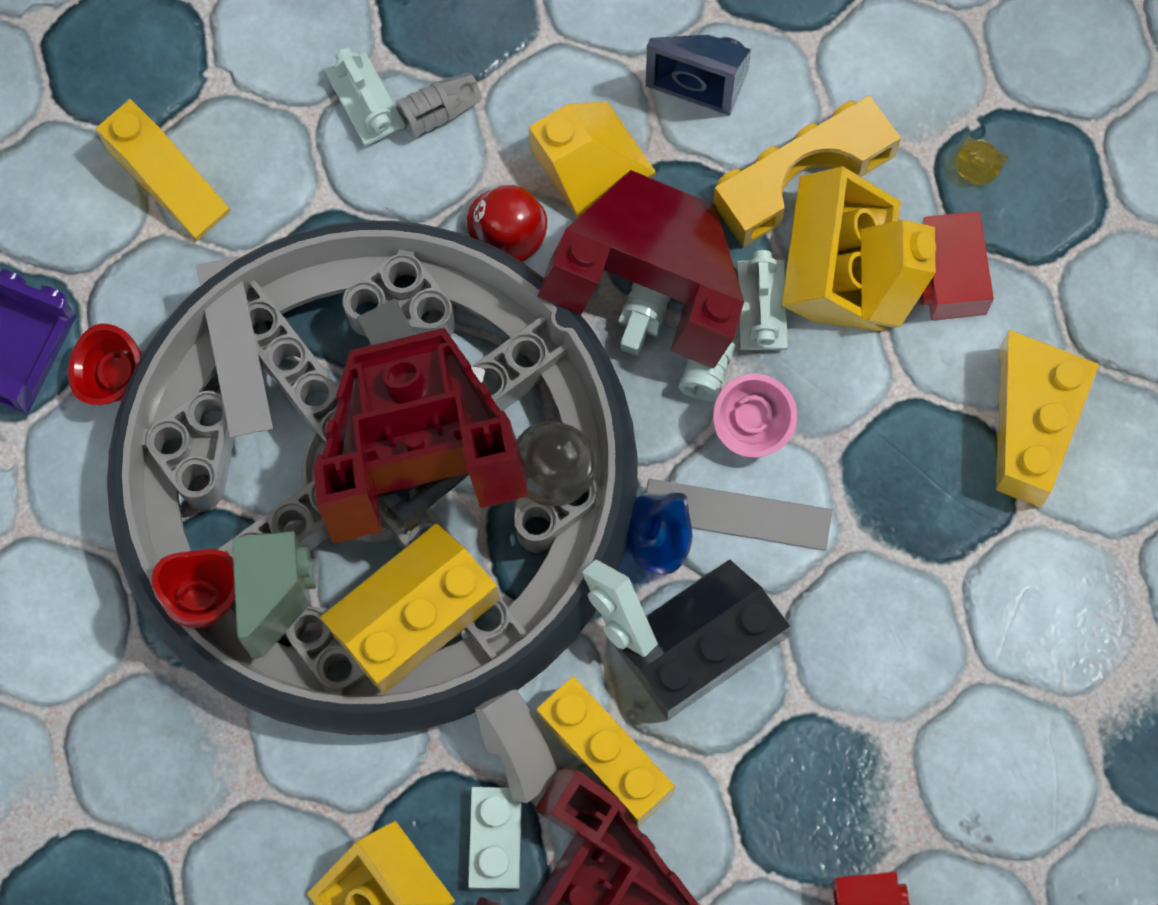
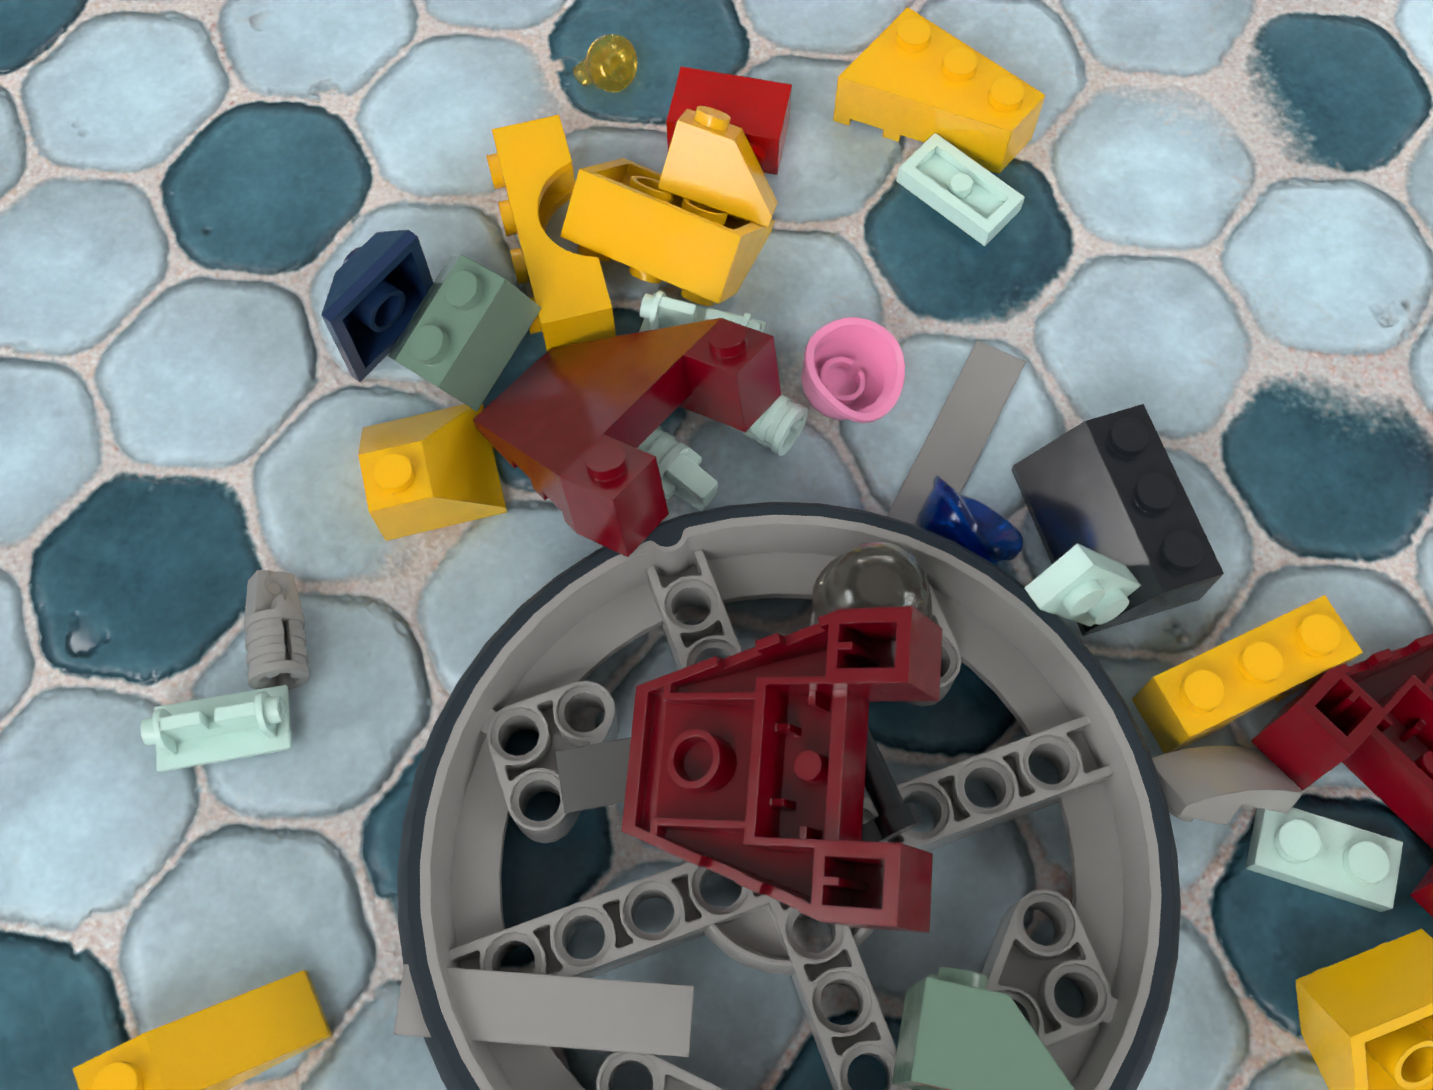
camera: 75 degrees left, 5 degrees down
yellow slope [319,523,500,695] -> none
red helmet [467,185,548,262] -> none
none -> sand green slope [388,254,542,411]
none -> light aqua plate [896,133,1025,246]

